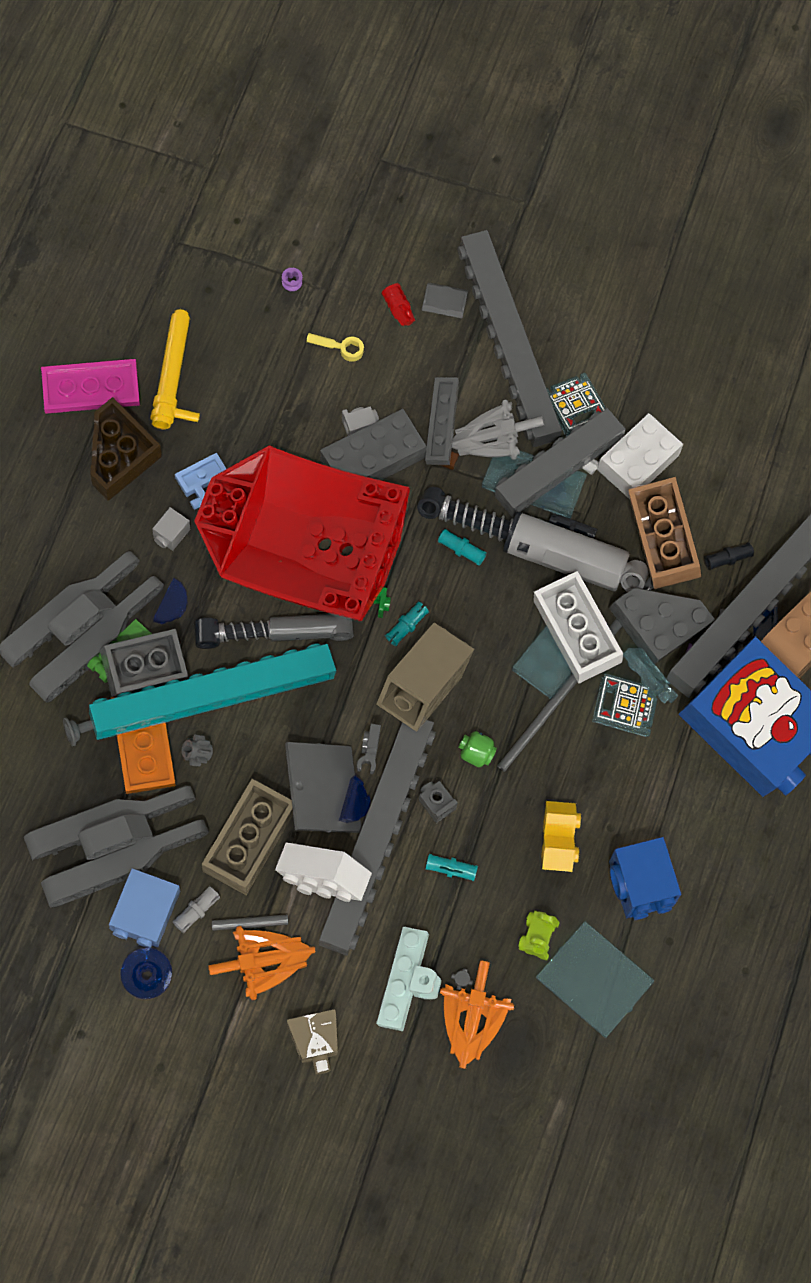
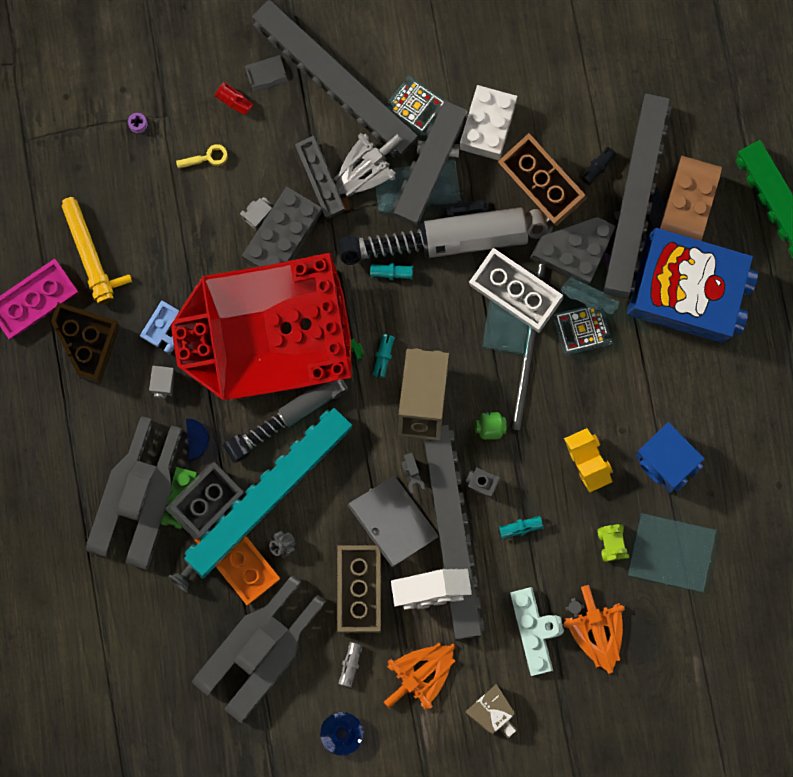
camera: 15 degrees left, 10 degrees up
medium blue brick [109,869,180,948] -> none
dark grey bar [212,915,288,931] -> none
clear blue tile [339,776,370,823] -> none

